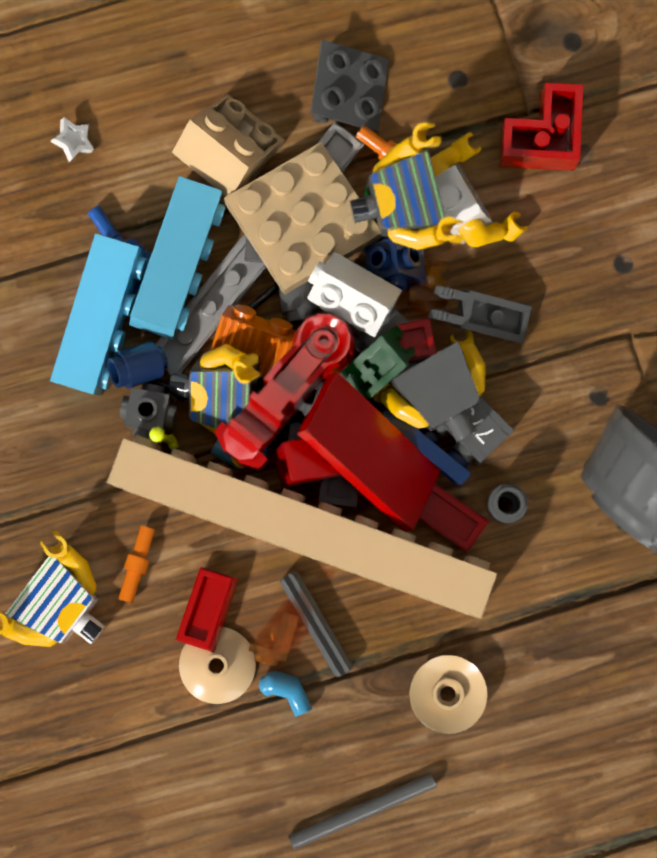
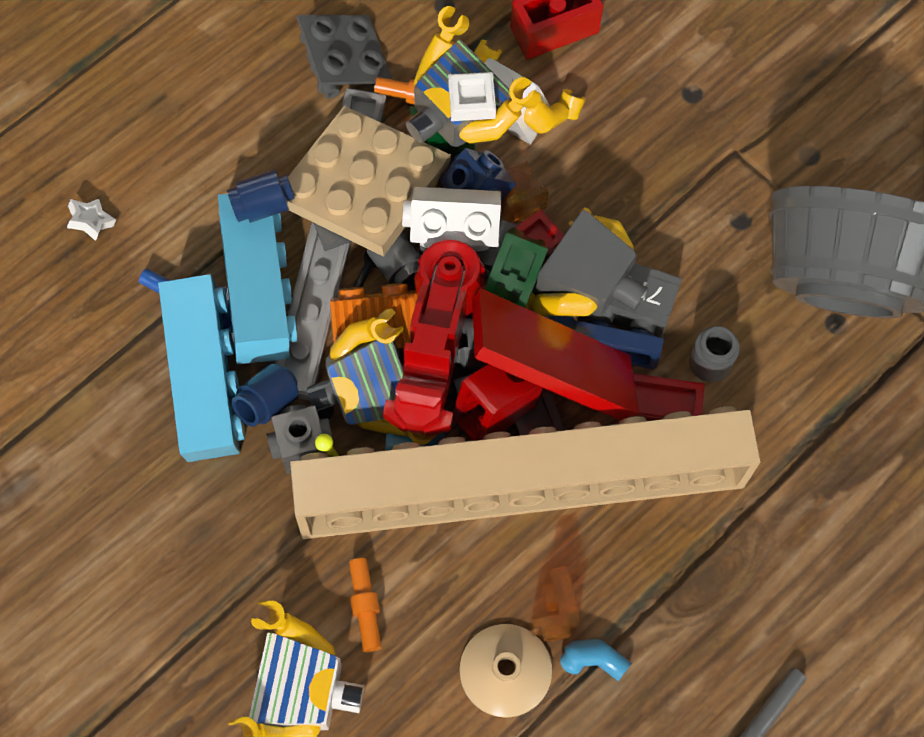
camera: 30 degrees left, 15 degrees down
tan slope [172,94,285,196] -> none
red tile [176,567,239,653] -> none
dark grey axle [280,571,353,677] -> none
tan dish [409,655,487,734] -> none
dark grey hinge [428,285,532,343] -> none
none -> dark blue brick [227,169,295,223]
none -> white tile [448,72,496,121]

